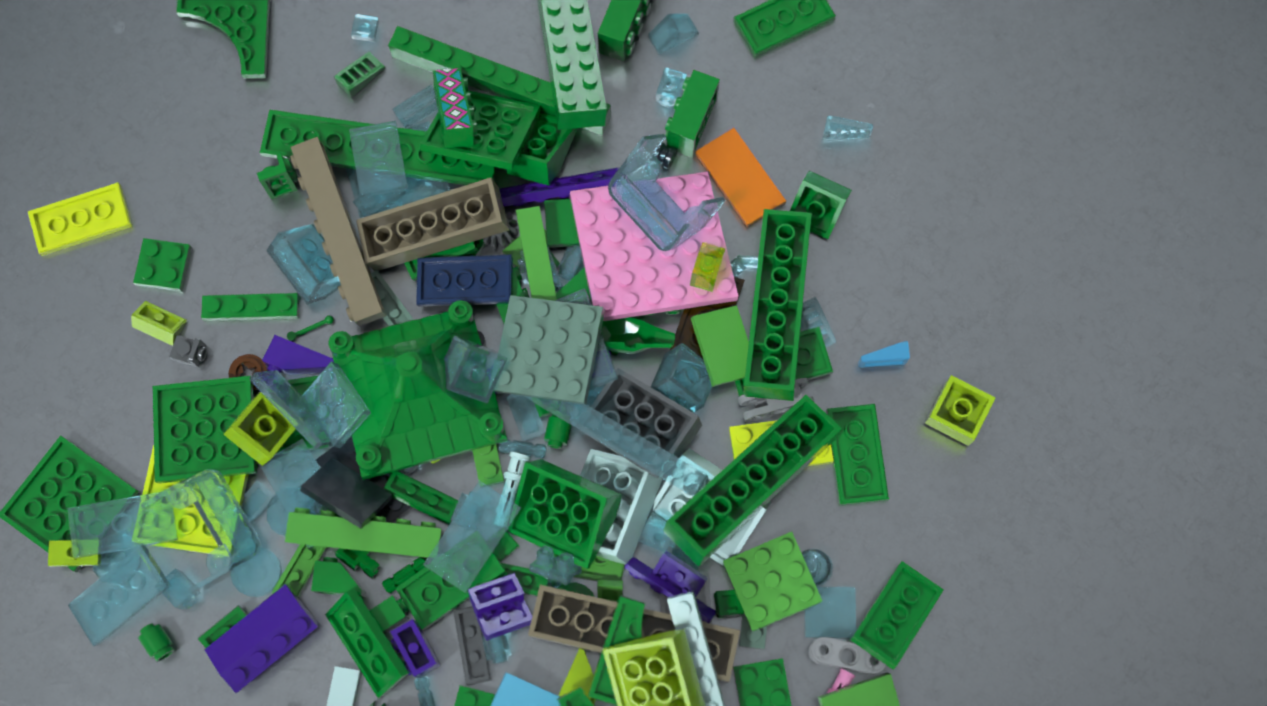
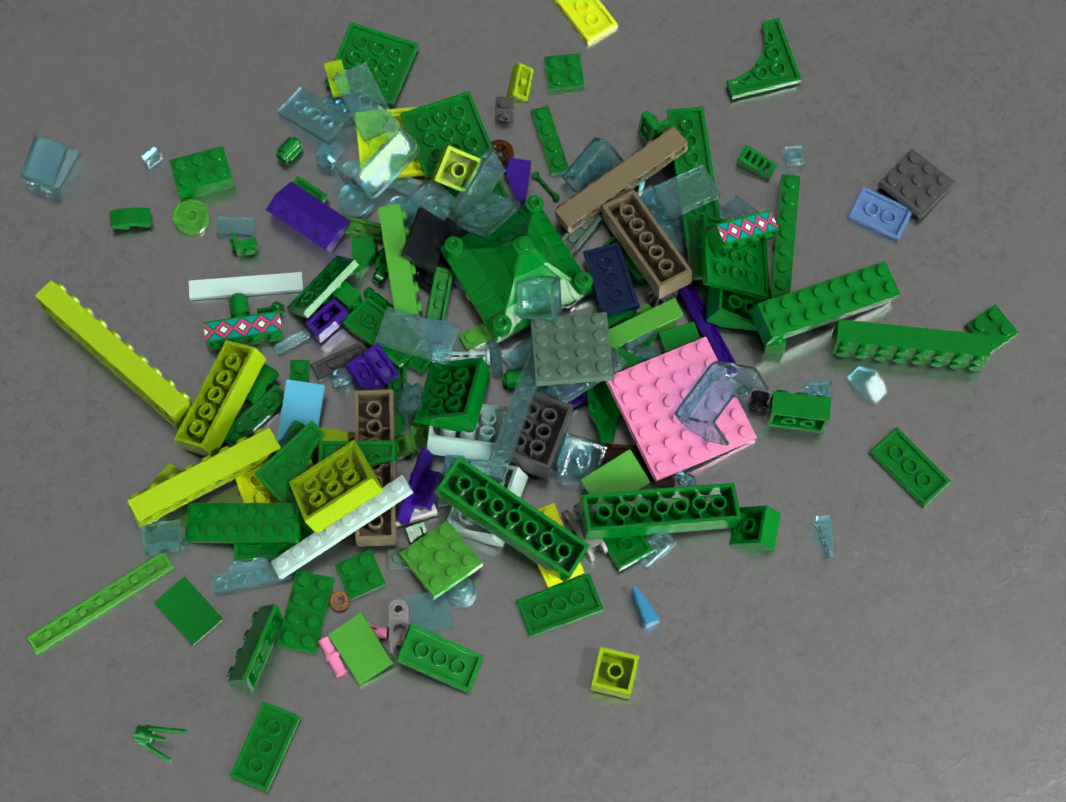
camera: 70 degrees right, 5 degrees down
clear neon green slope [690,242,725,292] -> none
orange tile [695,128,786,227] -> none

